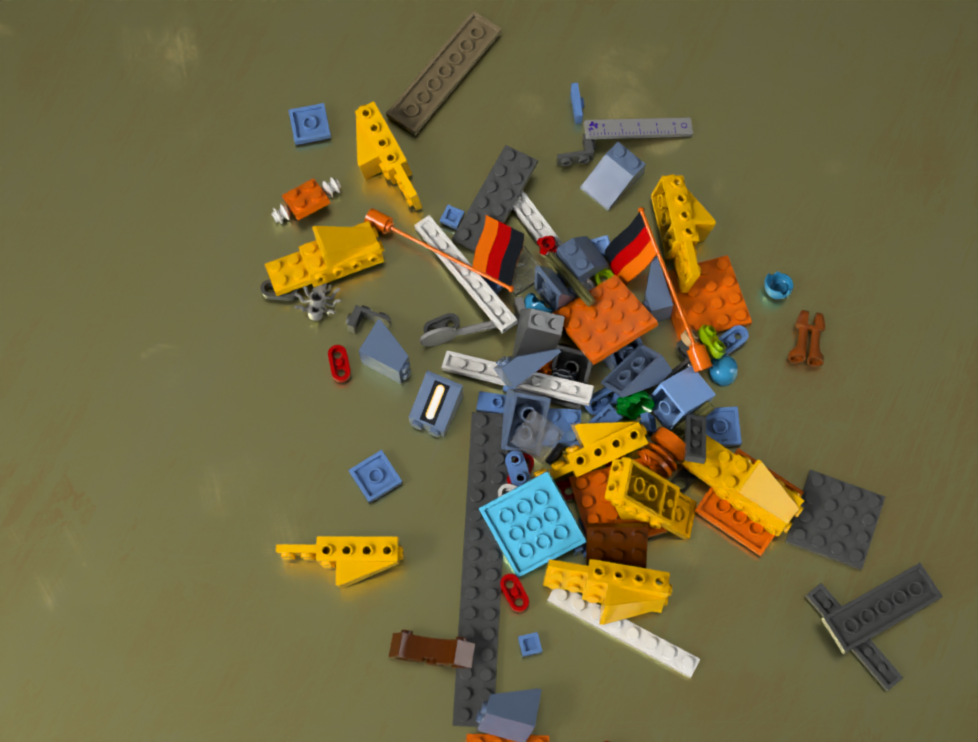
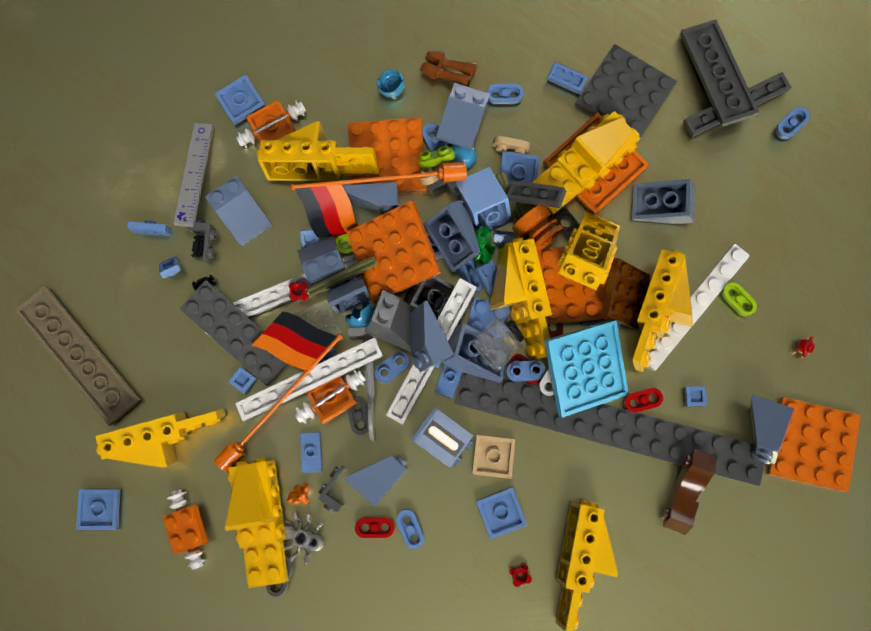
camera: 75 degrees left, 10 degrees up
none -> medium blue plate [159,256,181,279]
none -> black piece [191,235,205,259]
none -> black piece [192,275,216,291]
none -> medium blue plate [214,75,266,125]
none -> orange plate [236,100,306,148]
none -> orange plant [286,483,309,505]
none -> orange plate [294,369,366,424]
none -> medium blue plate [300,432,322,473]
none -> medium blue plate [375,352,410,383]
none -> medium blue plate [396,509,424,549]
none -> sand blue slope [436,83,490,150]
none -> tan plate [472,435,516,479]
none -> medium blue plate [487,84,524,104]
none -> tan plate [493,136,530,154]
none -> red plate [509,564,532,587]
none -> medium blue plate [547,62,588,95]
none -> sand blue slope [632,179,695,224]
none -> lime plate [722,282,757,317]
none -> medium blue plate [775,107,810,139]

